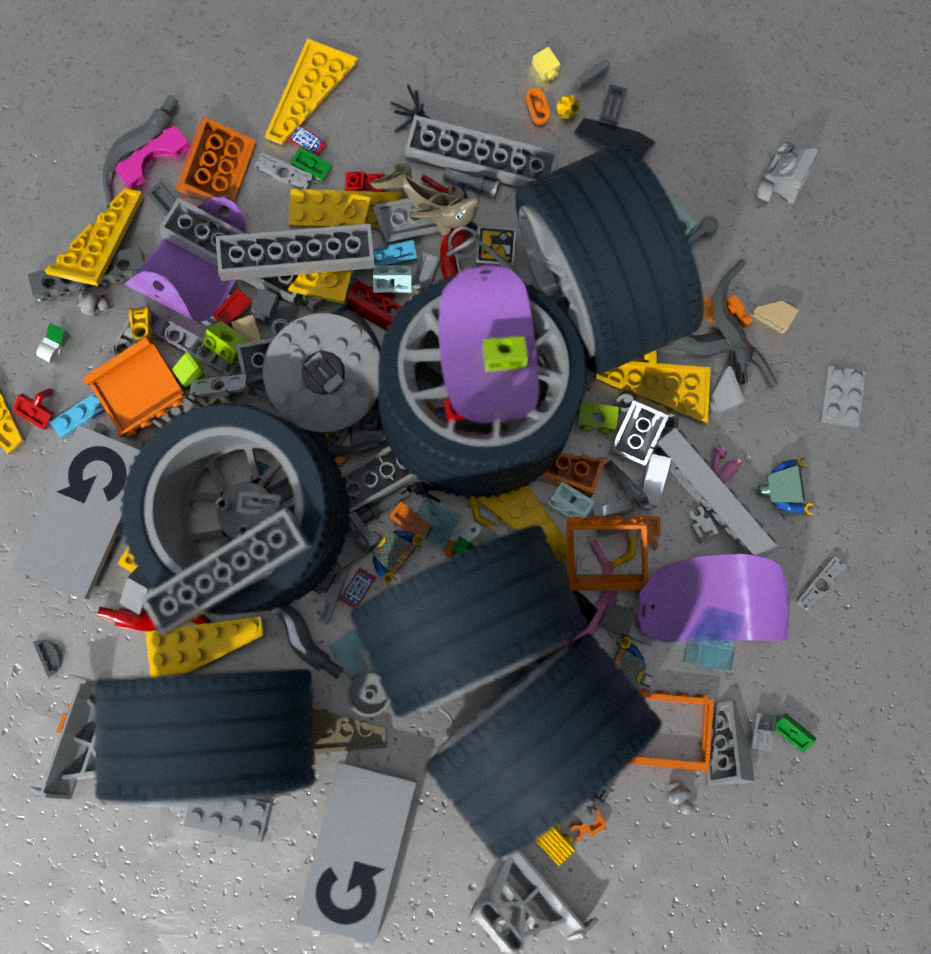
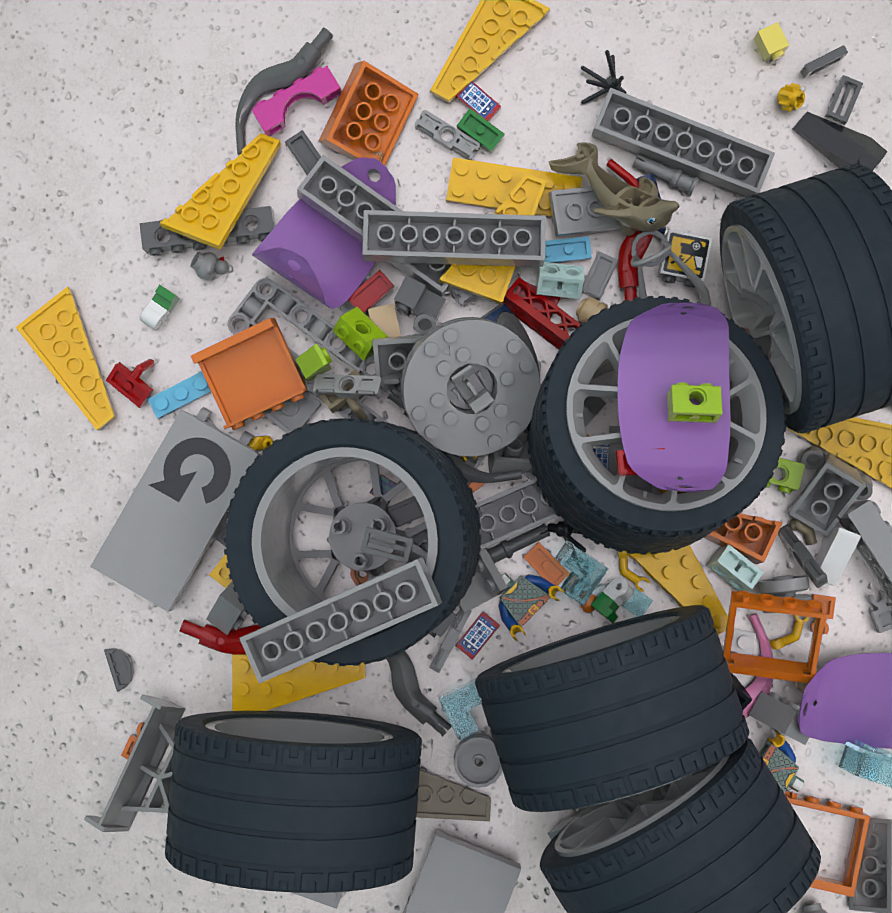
camera: 15 degrees right, 5 degrees up
yellow piece [129,306,152,342] -> none
red slope [345,171,385,192] -> none
orange plate [526,88,550,125] -> none
none -> dark tan arm [789,519,817,545]

